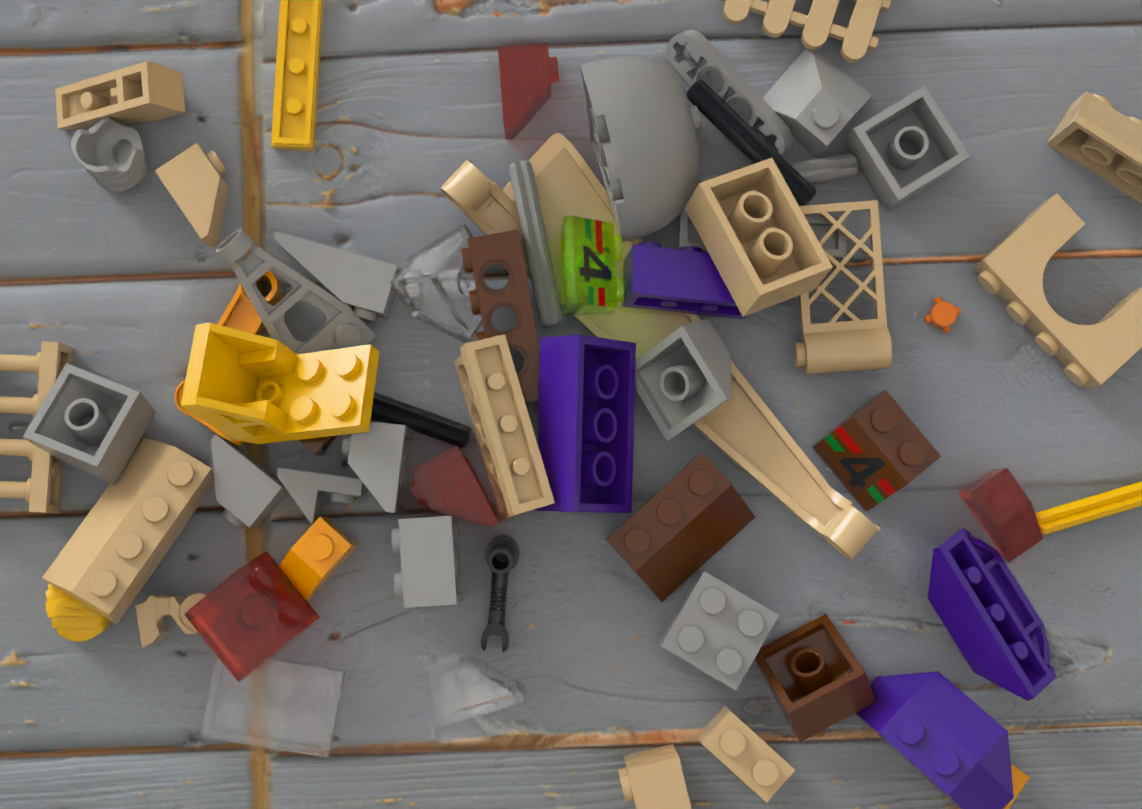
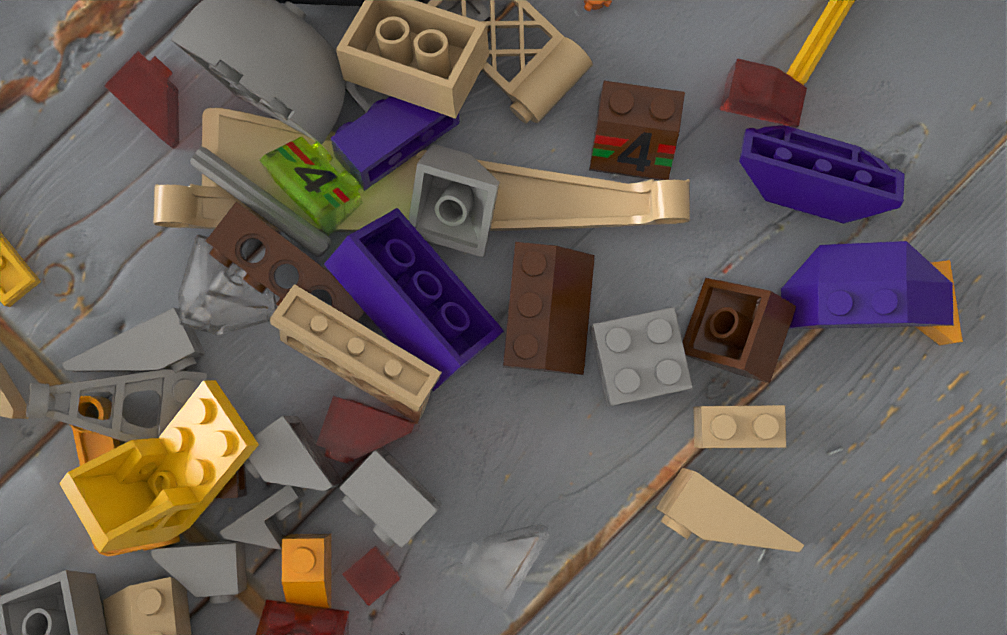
camera: 40 degrees left, 0 degrees up
black axle [371,392,472,448] -> none
black brick [481,535,520,653] -> none
none -> clear red plate [342,545,402,606]

